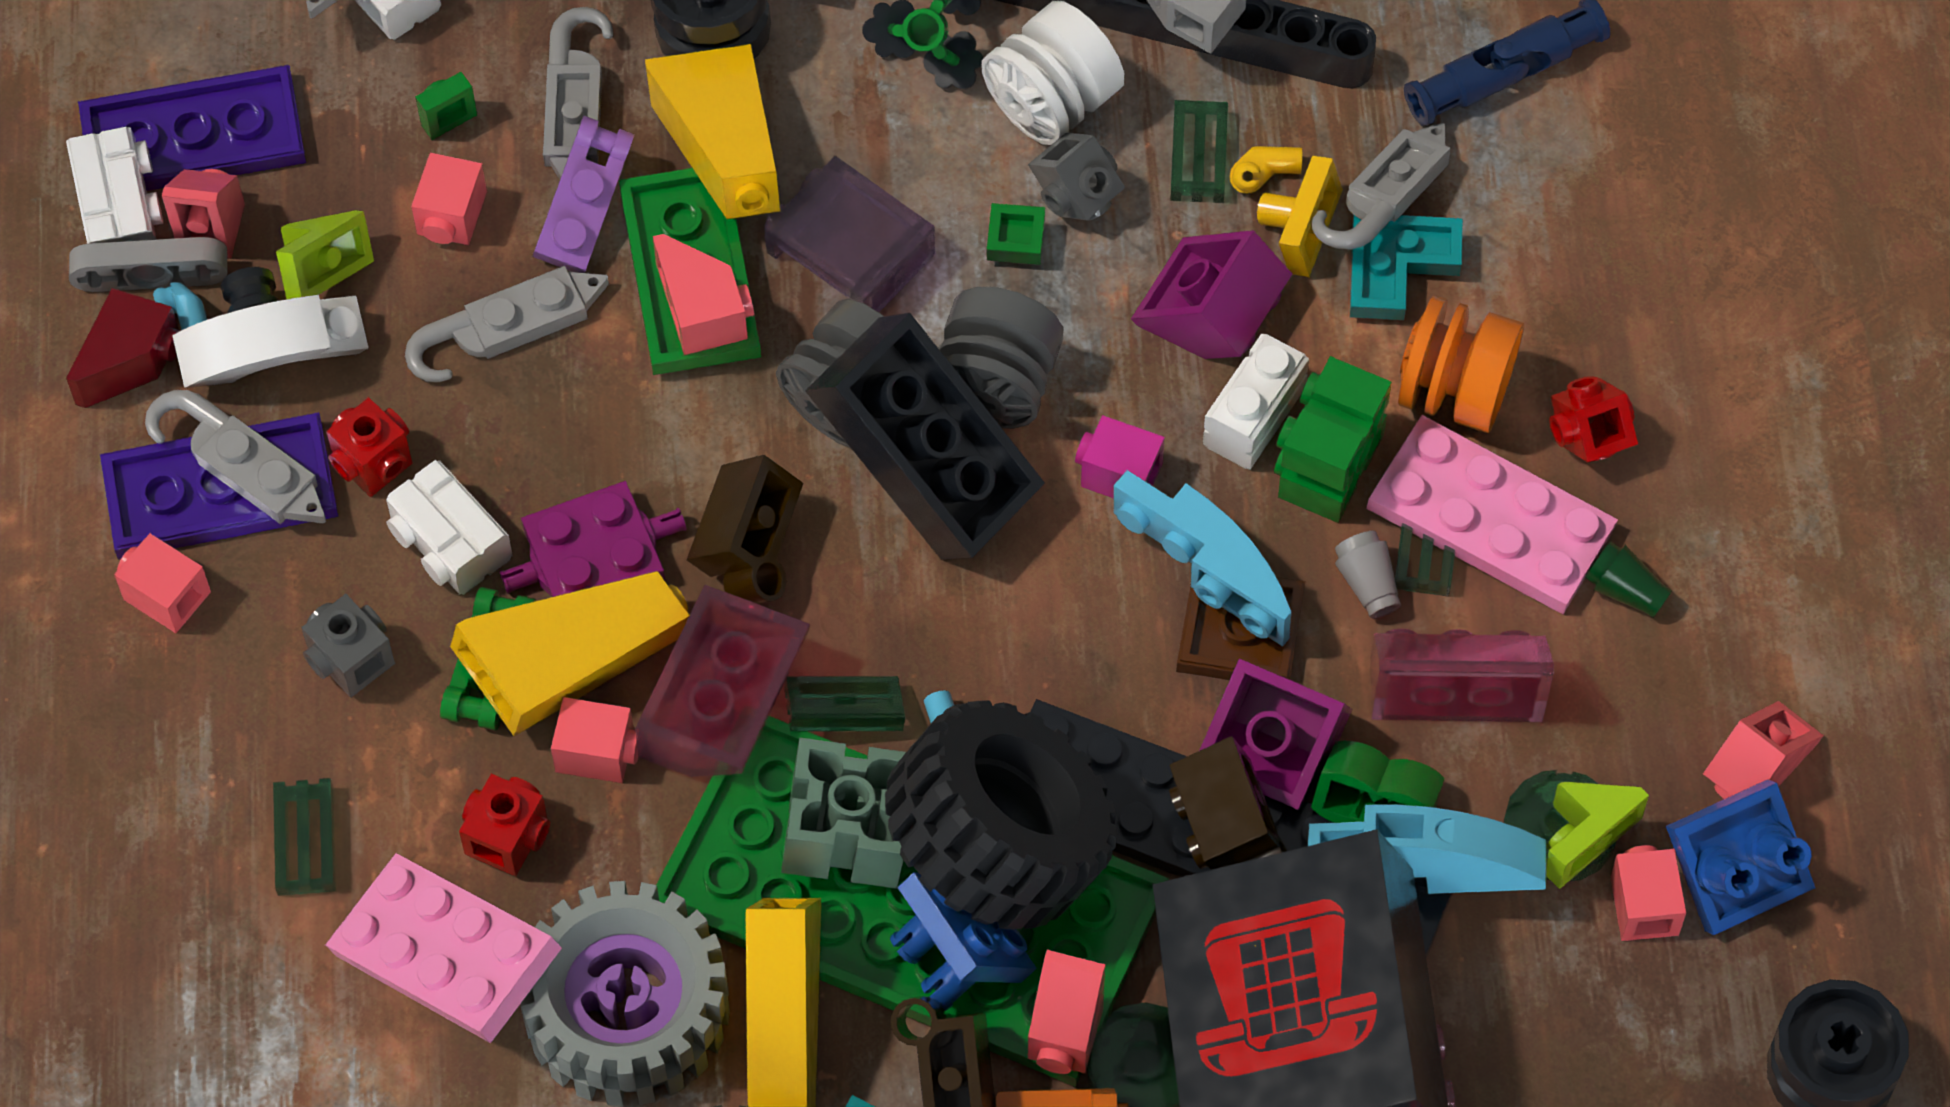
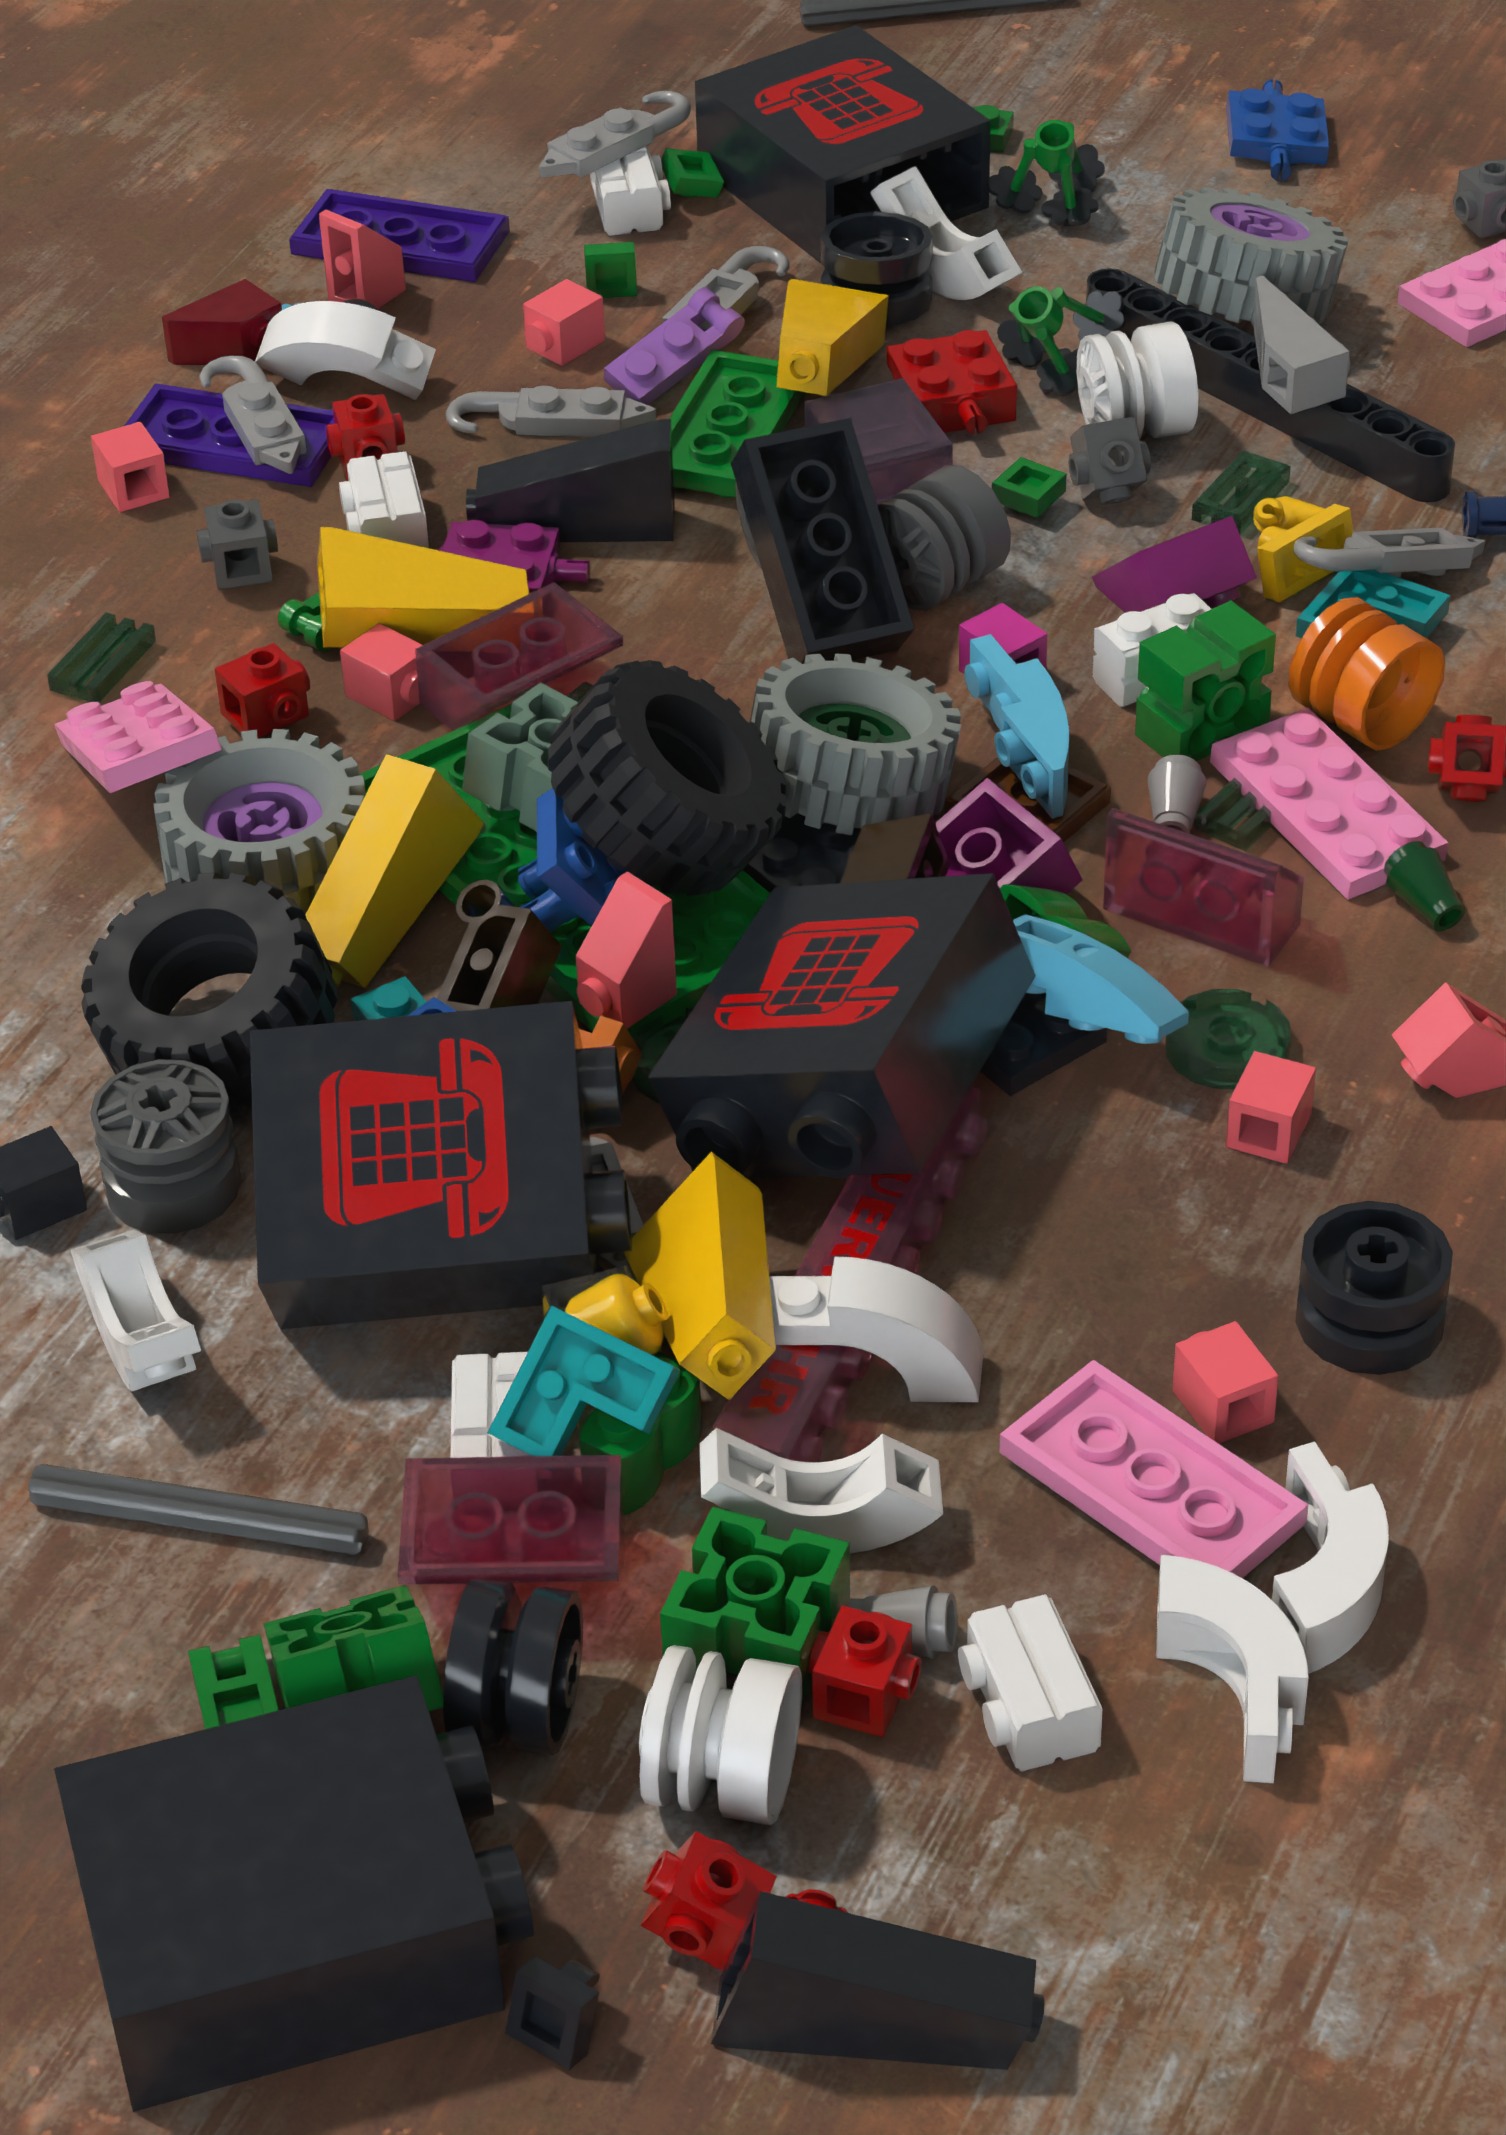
camera: 30 degrees right, 20 degrees down
white brick [66,127,163,244] -> none
light grey beam [69,237,228,292] -> none
lime slope [276,210,374,299] -> none
coral slope [653,234,754,355] -> none
dark brown hinge [687,455,804,607] -> none
lime slope [1546,782,1649,889] -> none
blue plate [1666,779,1816,935] -> none
none -> black slope [466,419,675,542]
none -> light grey wheel [750,654,962,835]
none -> red plate [886,330,1017,438]

